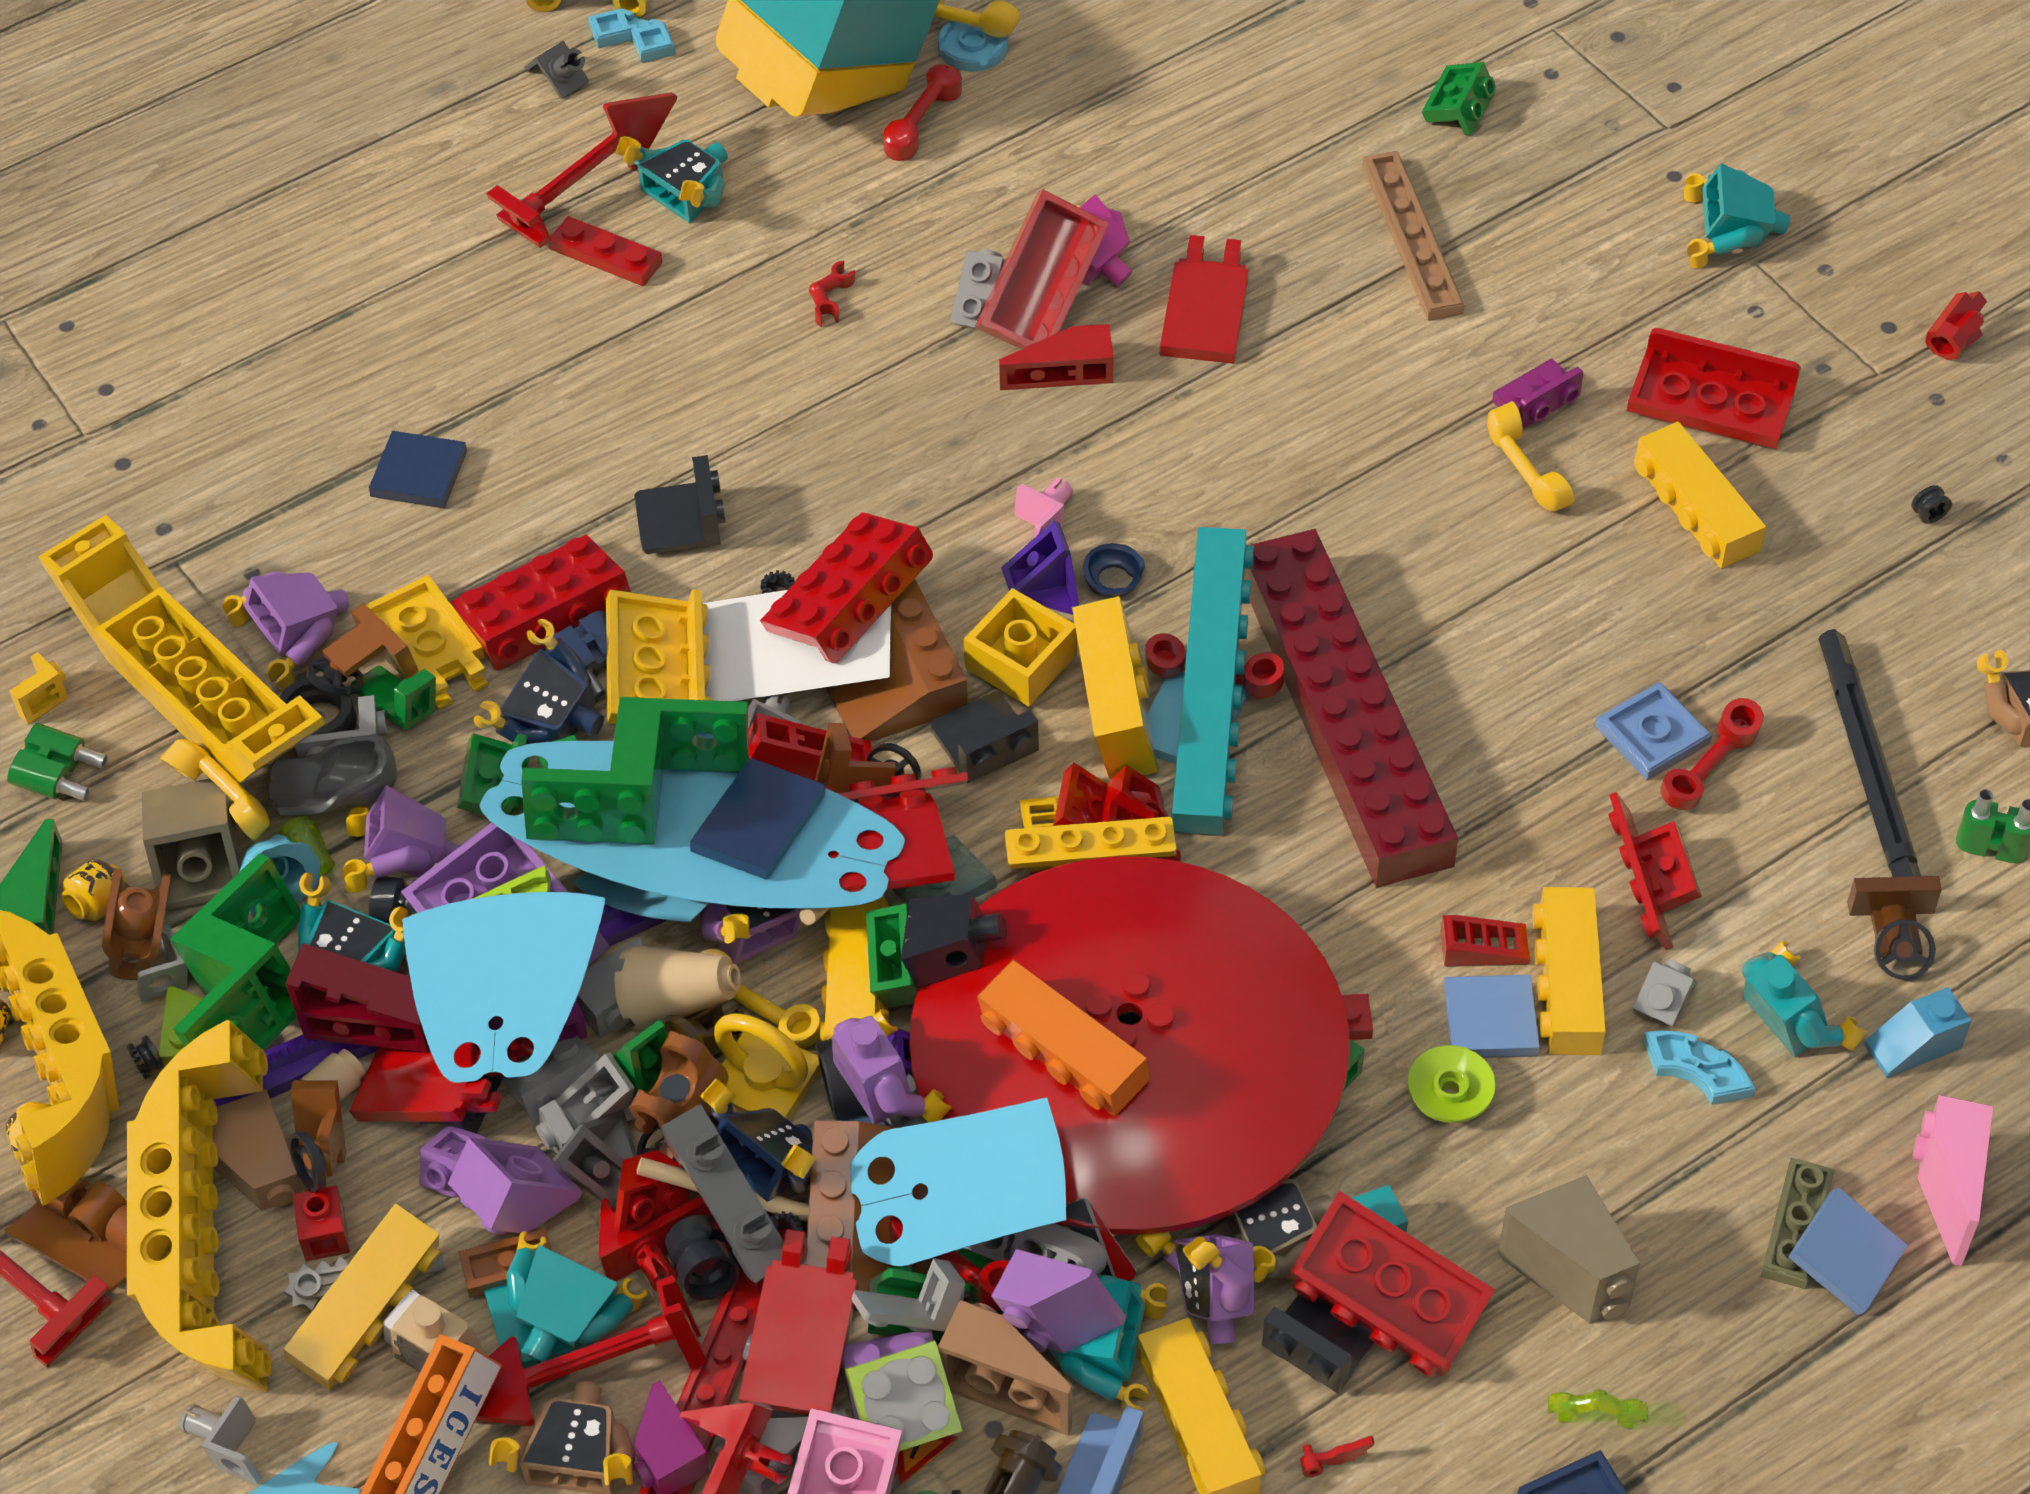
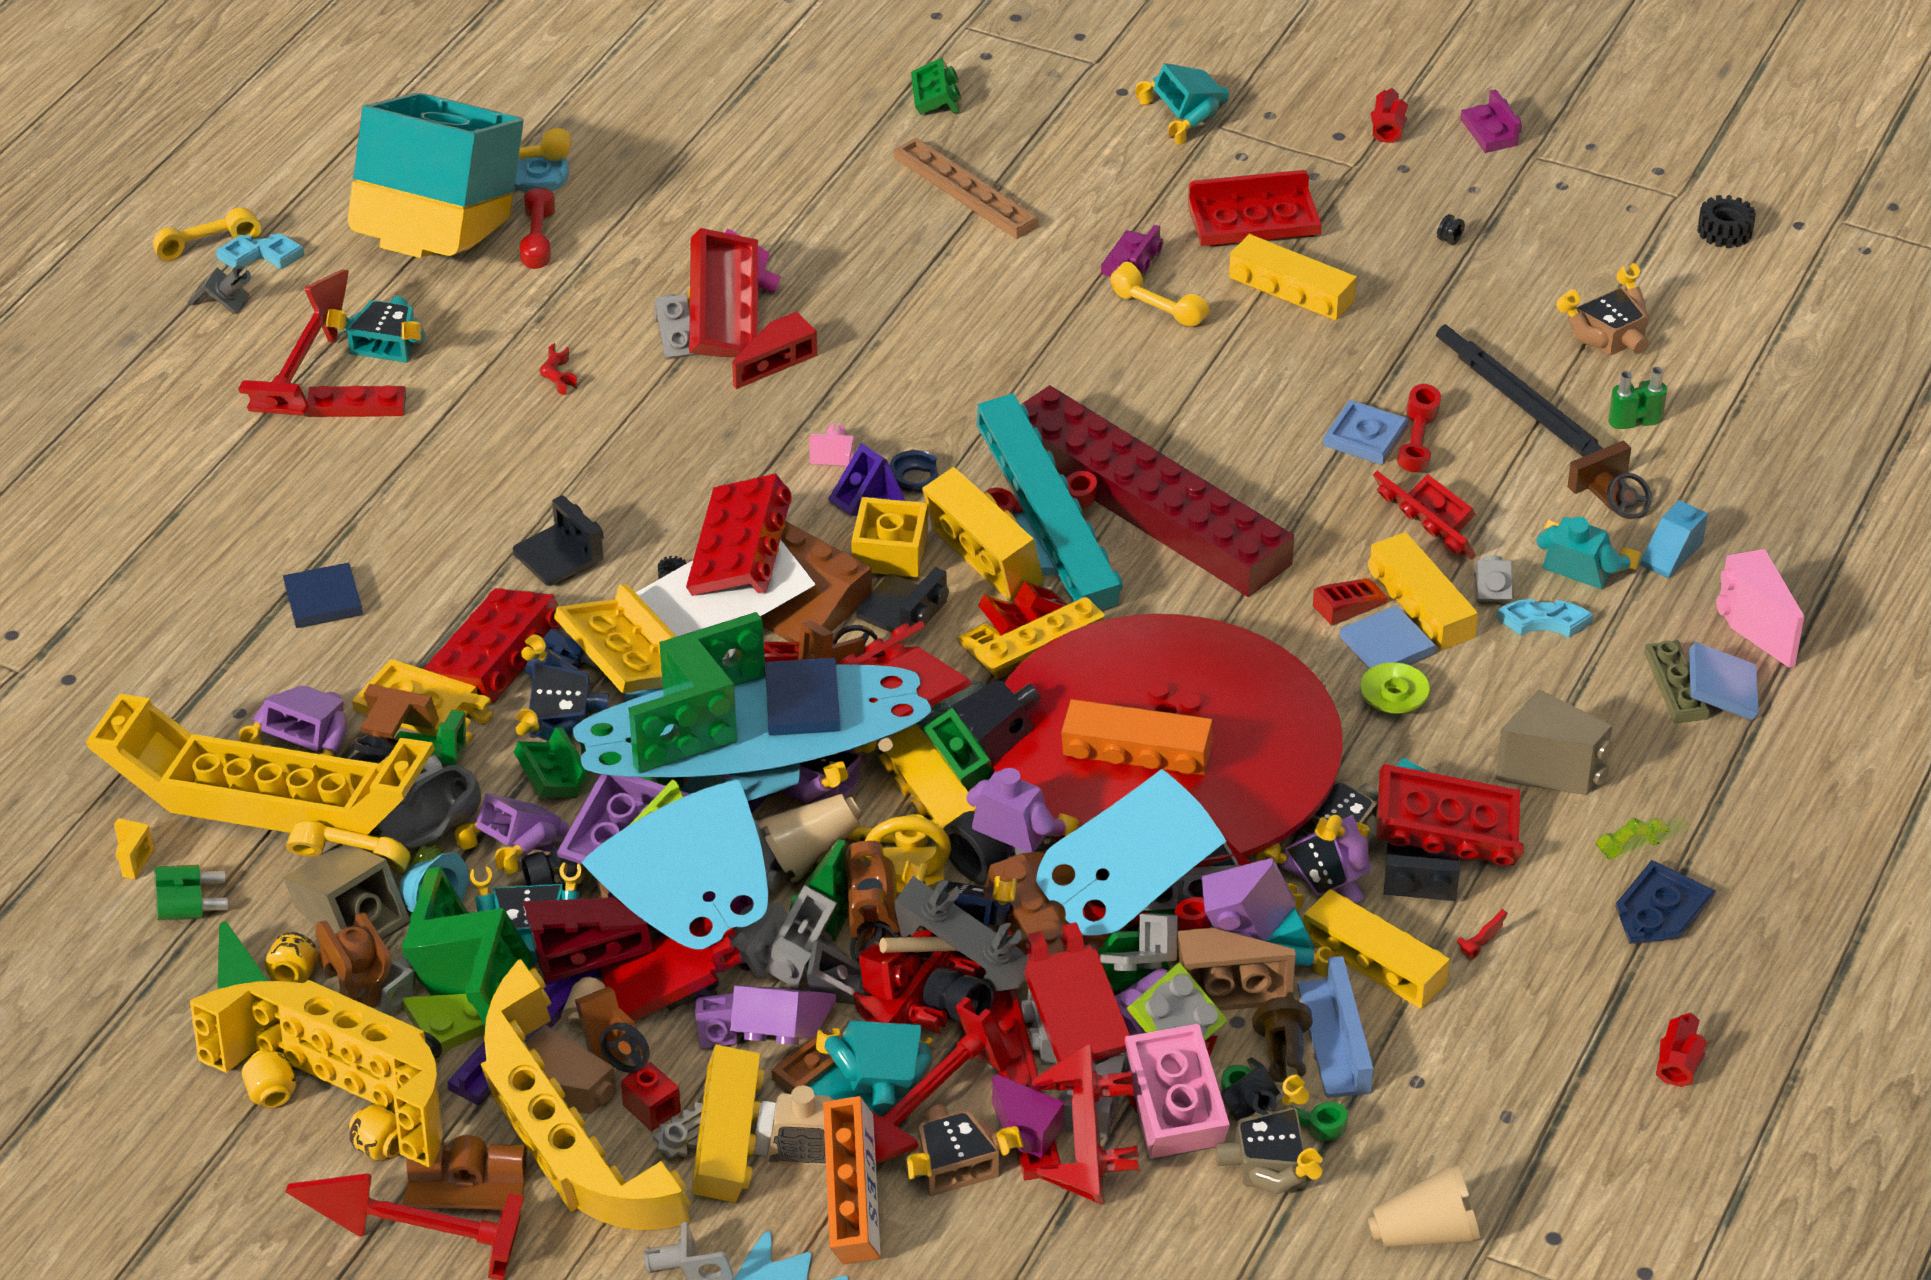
camera: 30 degrees left, 10 degrees down
red tile [1160,235,1249,364] -> none

